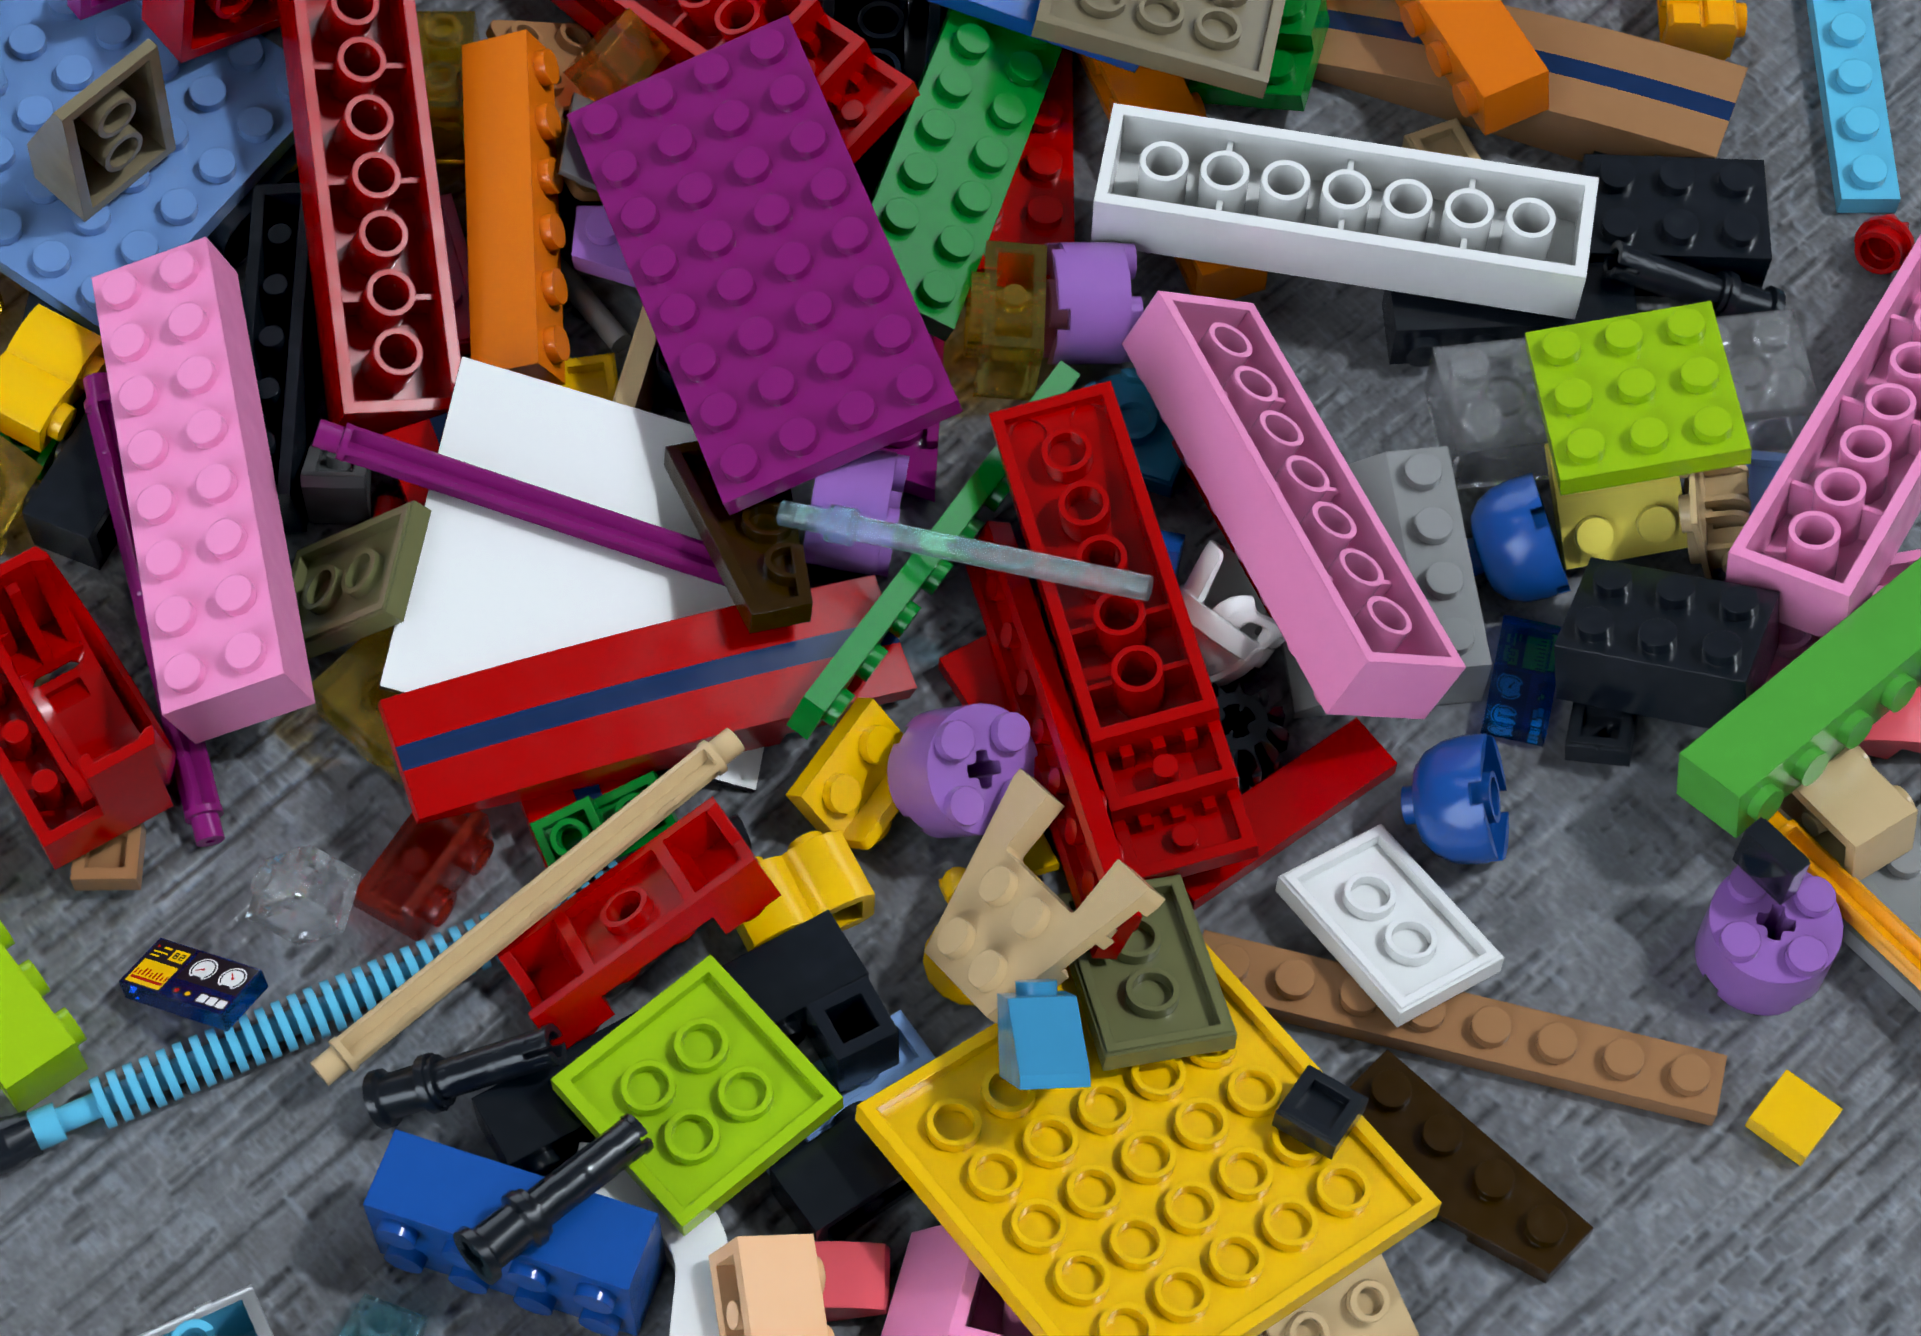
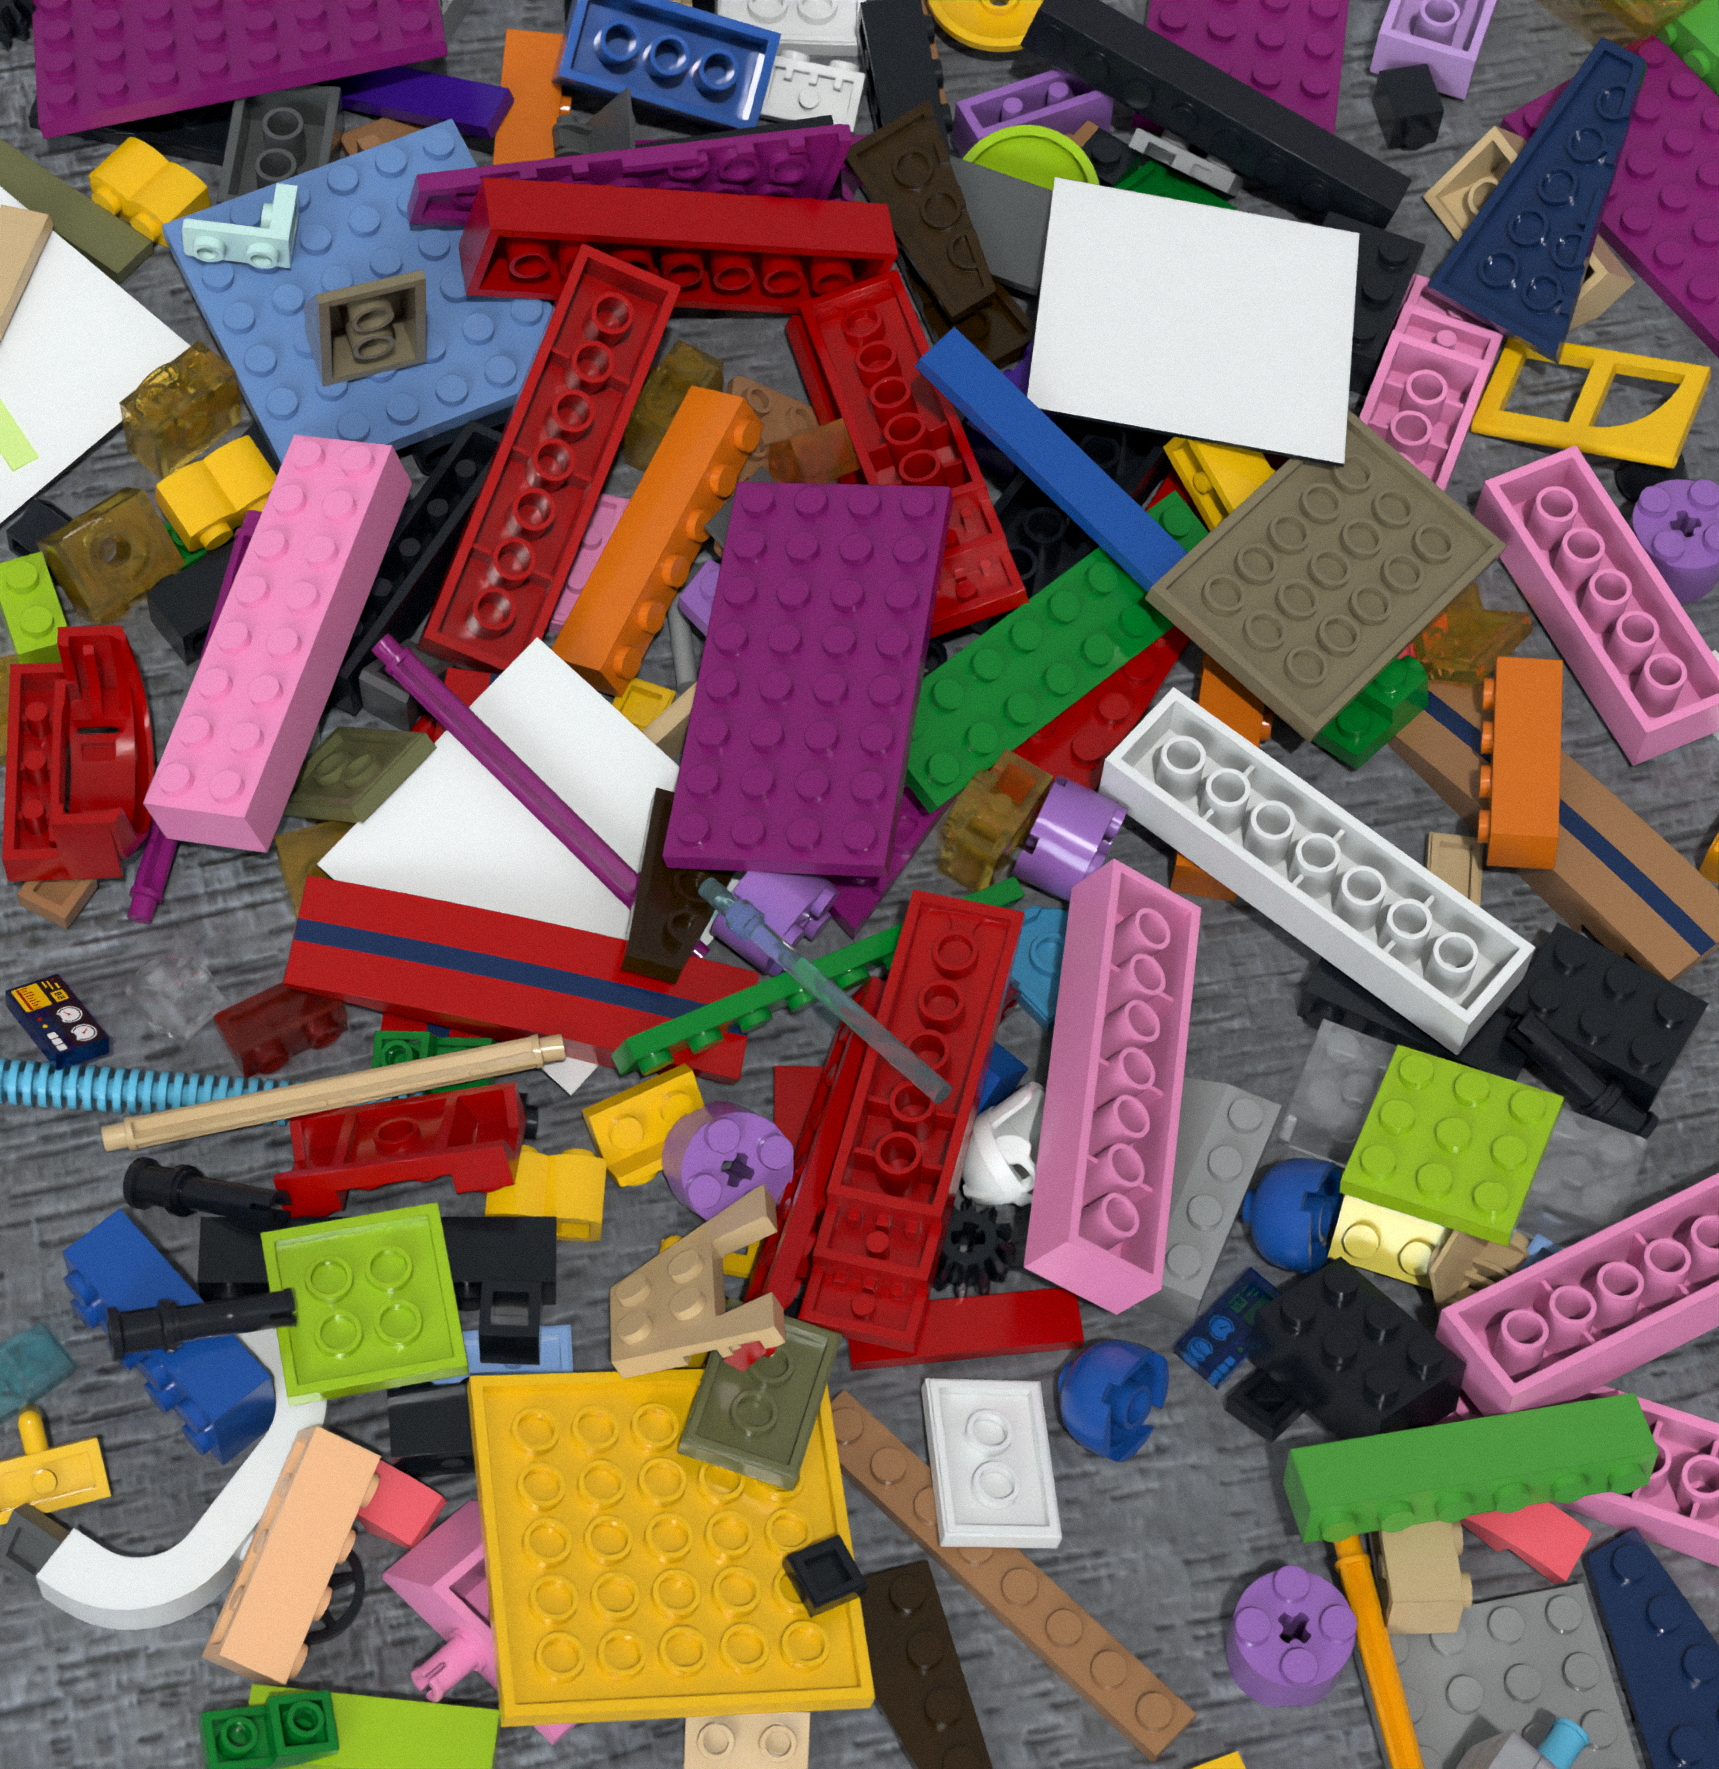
camera: 25 degrees right, 0 degrees up
dark azure slope [997,979,1091,1090] -> none
black tile [1732,817,1810,905] -> none

